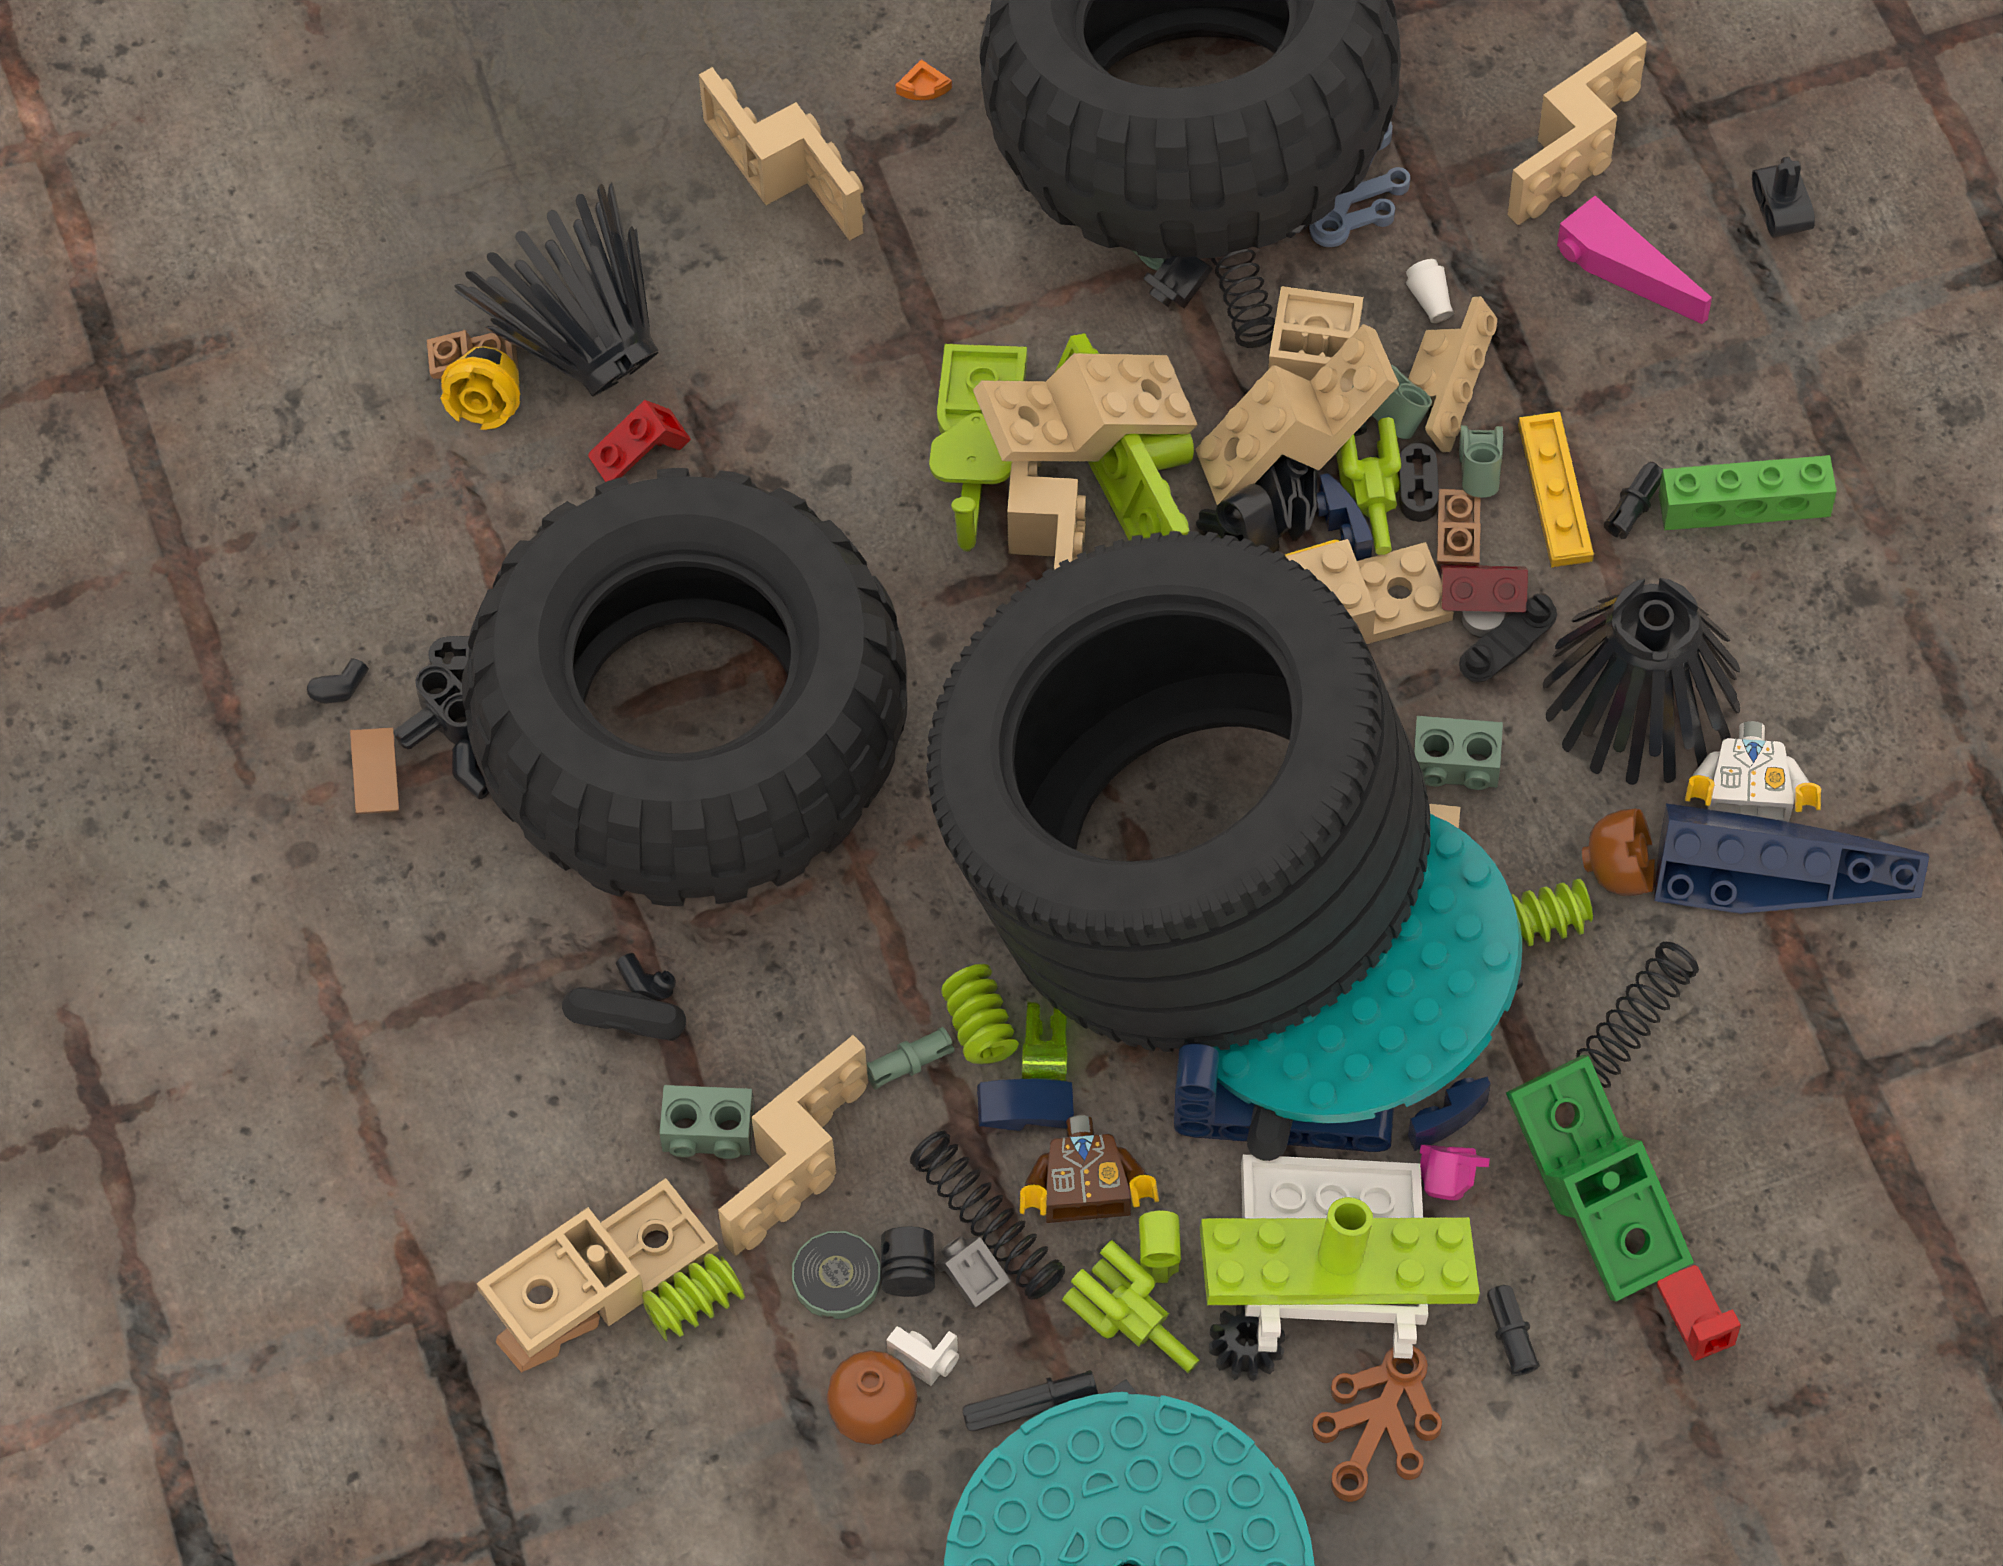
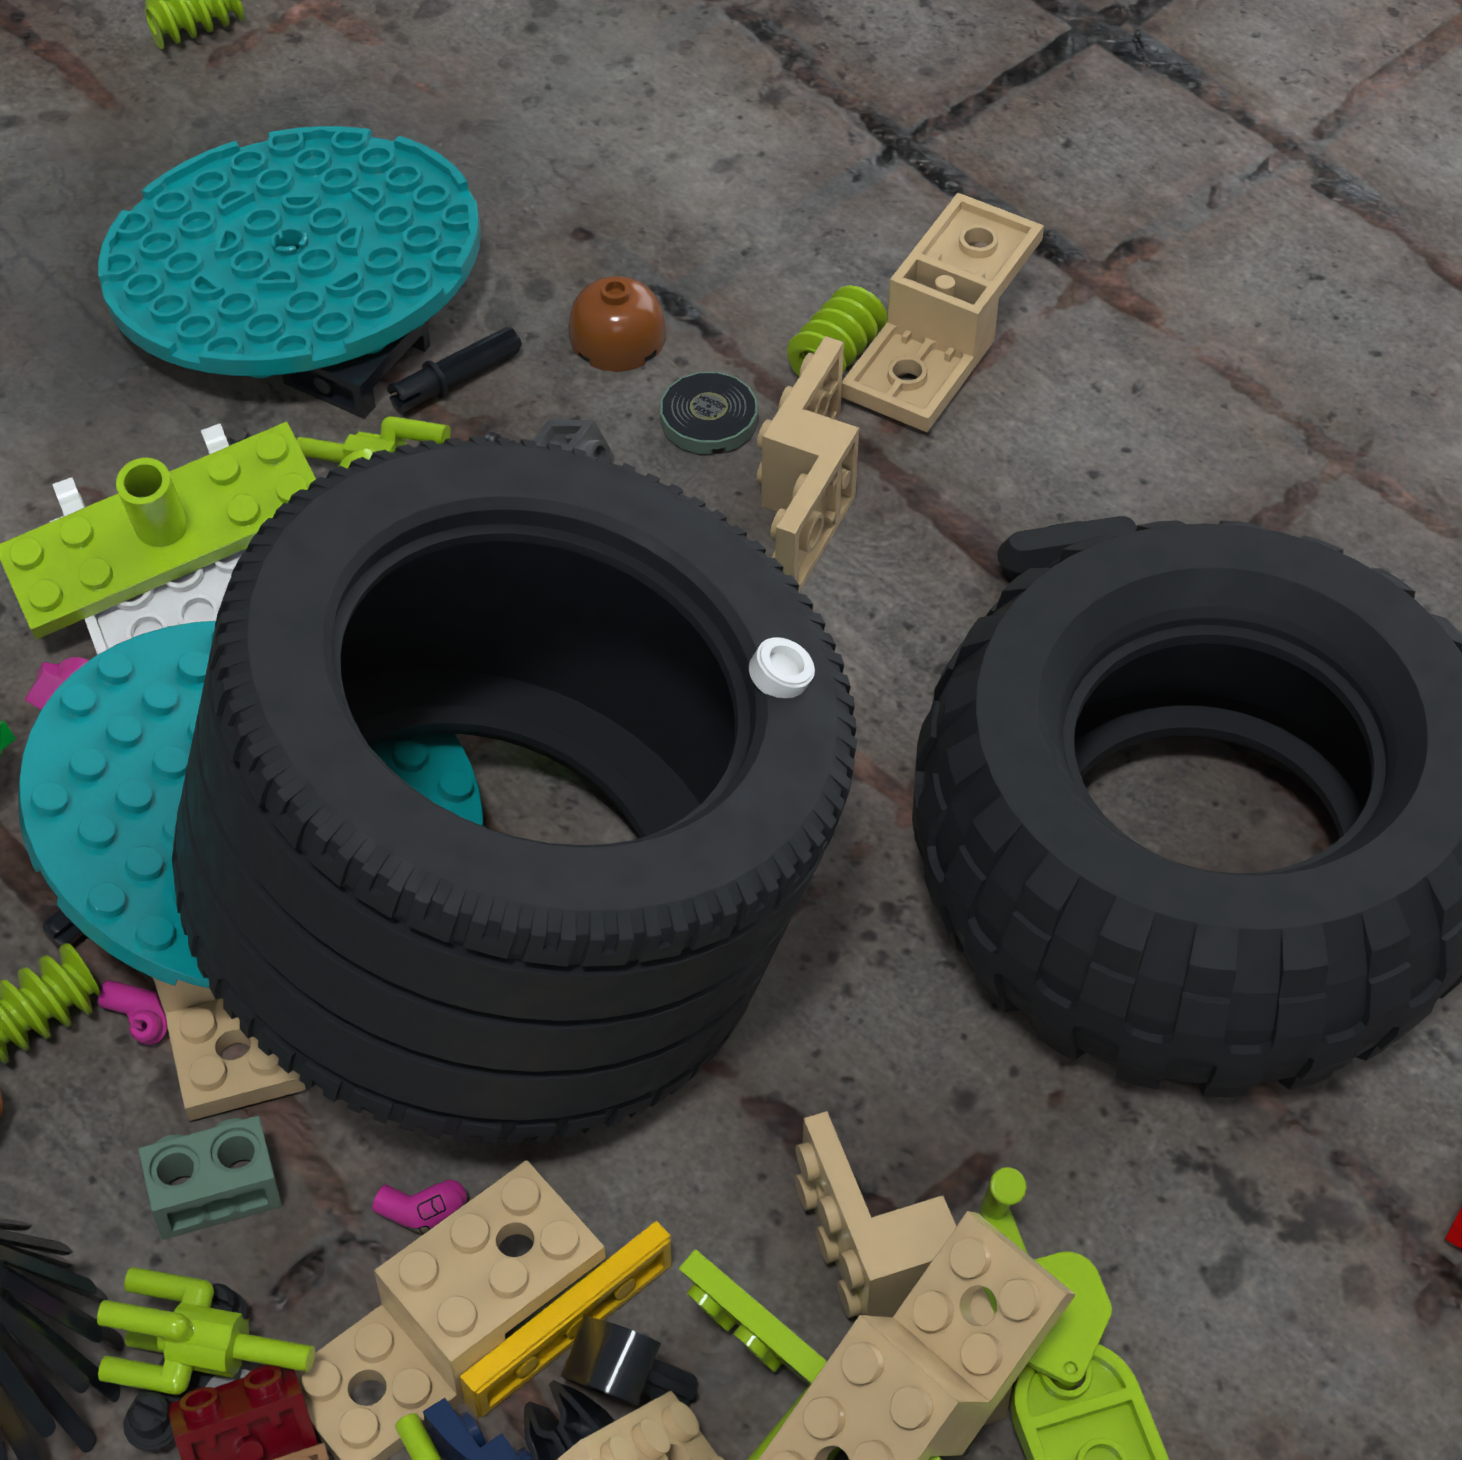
camera: 155 degrees right, 10 degrees down
sand green brick [659,1085,755,1159] -> none
black piece [881,1226,935,1297] -> none
white bracket [886,1326,959,1386] -> none
dark orange plant [1312,1346,1442,1502] -> none
none -> lime plant [97,1267,315,1395]
none -> white tile [749,637,815,698]

